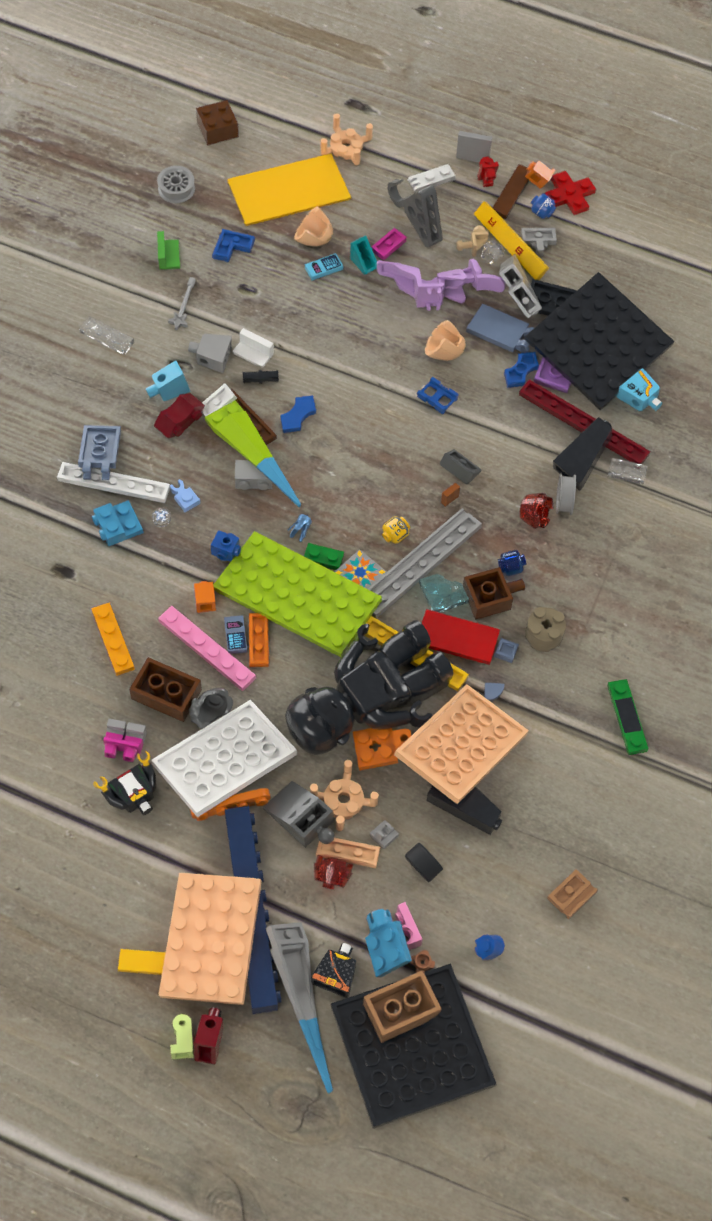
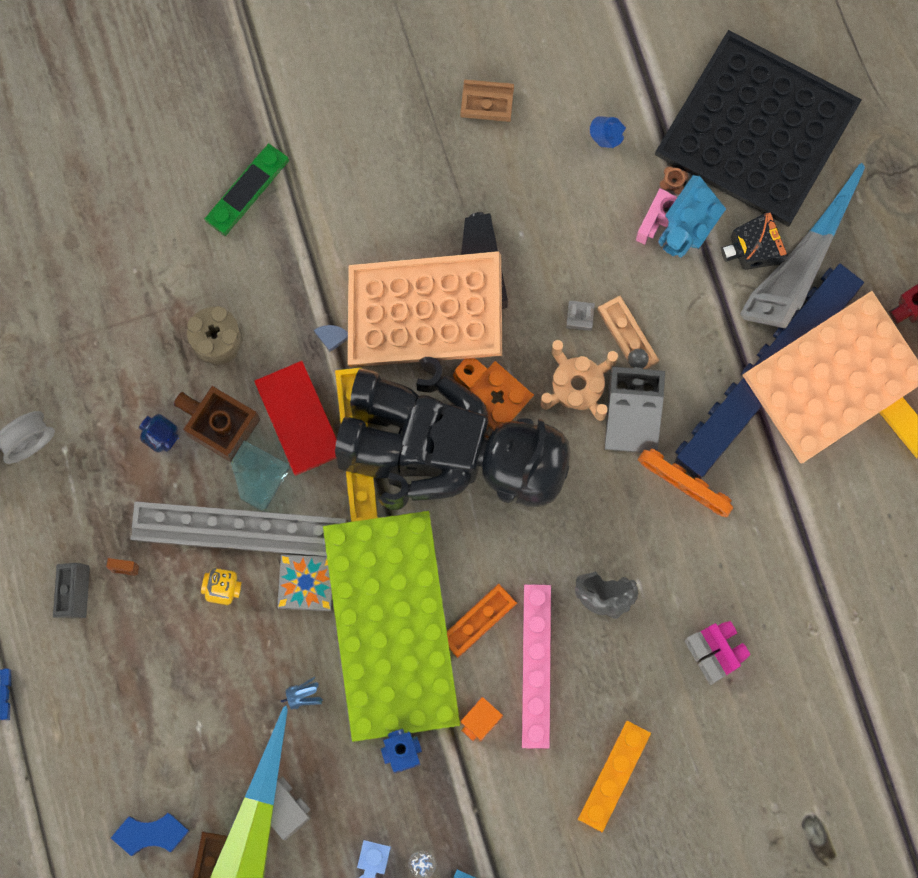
camera: 125 degrees left, 15 degrees up
torso [93,751,156,815] -> none
reddish brown brick [129,657,202,722] -> none
white plate [152,700,297,817] -> none
tile [224,615,247,654] -> none
green plate [304,543,344,570] -> none
clear red cone [313,855,353,890] -> none
medium nougat brick [363,970,441,1043] -> none
black tyre [405,843,443,882] -> none
sand blue tile [494,638,519,663] -> none
clear red cone [519,492,554,529] -> none

